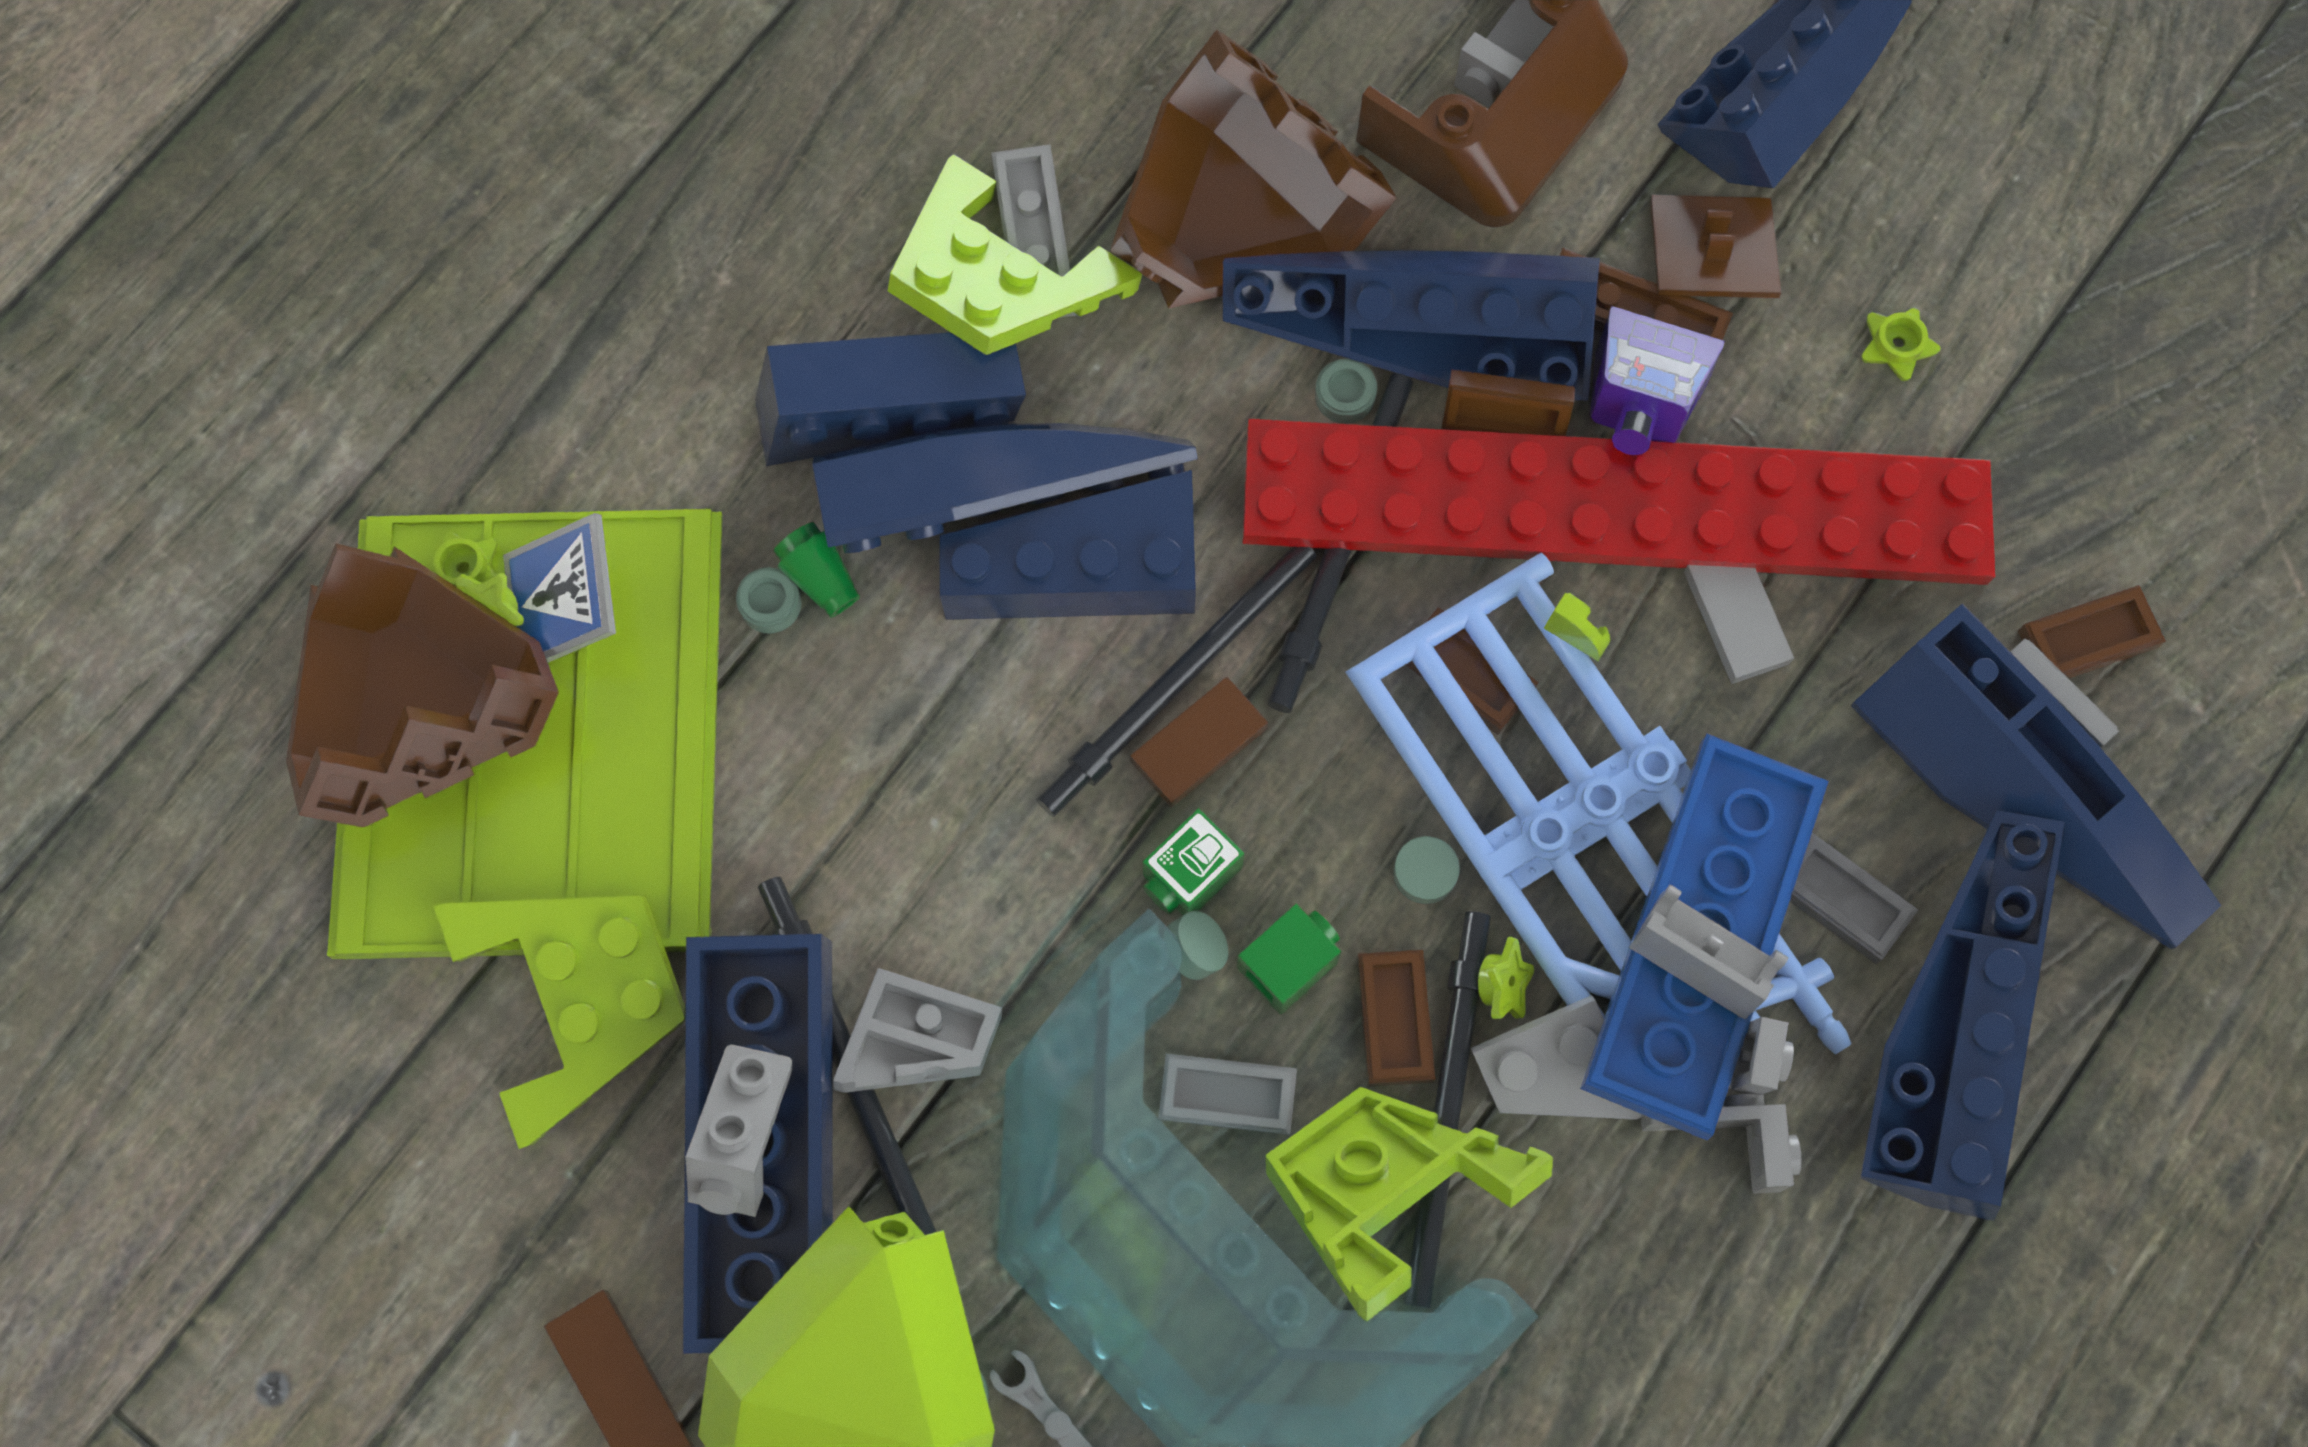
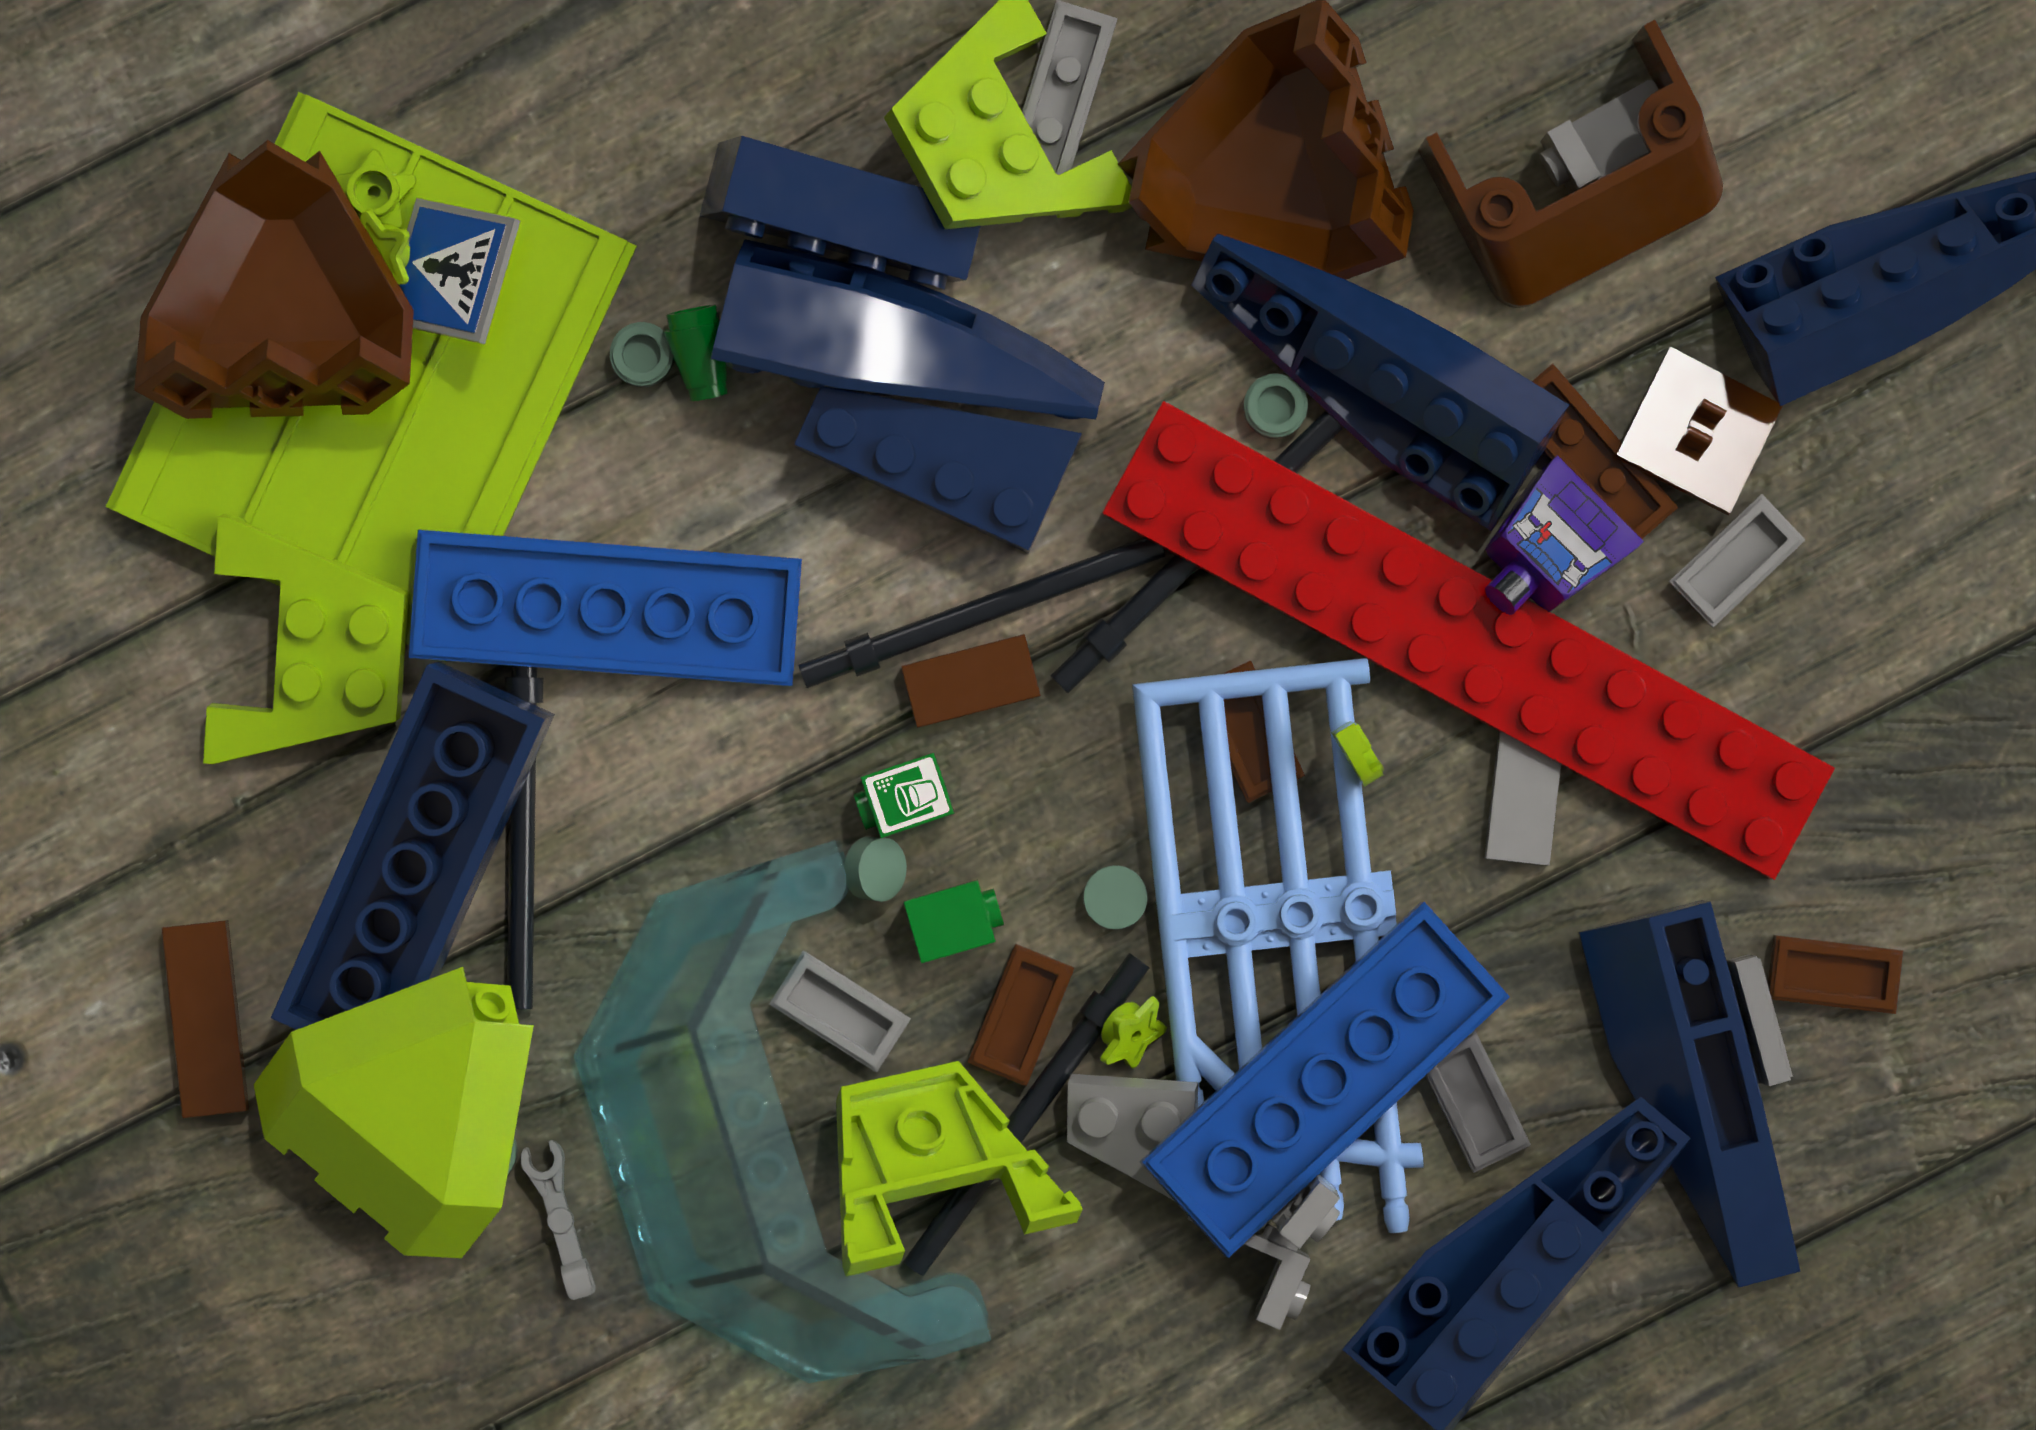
camera: 25 degrees right, 15 degrees up
light grey bracket [686,1045,792,1217] -> none
light grey wing [833,968,1002,1093] -> none
reddish brown tile [1441,369,1575,436] -> none
light grey hinge [1629,885,1788,1020] -> none
lime plate [1861,308,1941,382] -> none
none -> blue tile [409,530,802,686]
none -> light grey tile [1669,494,1805,628]

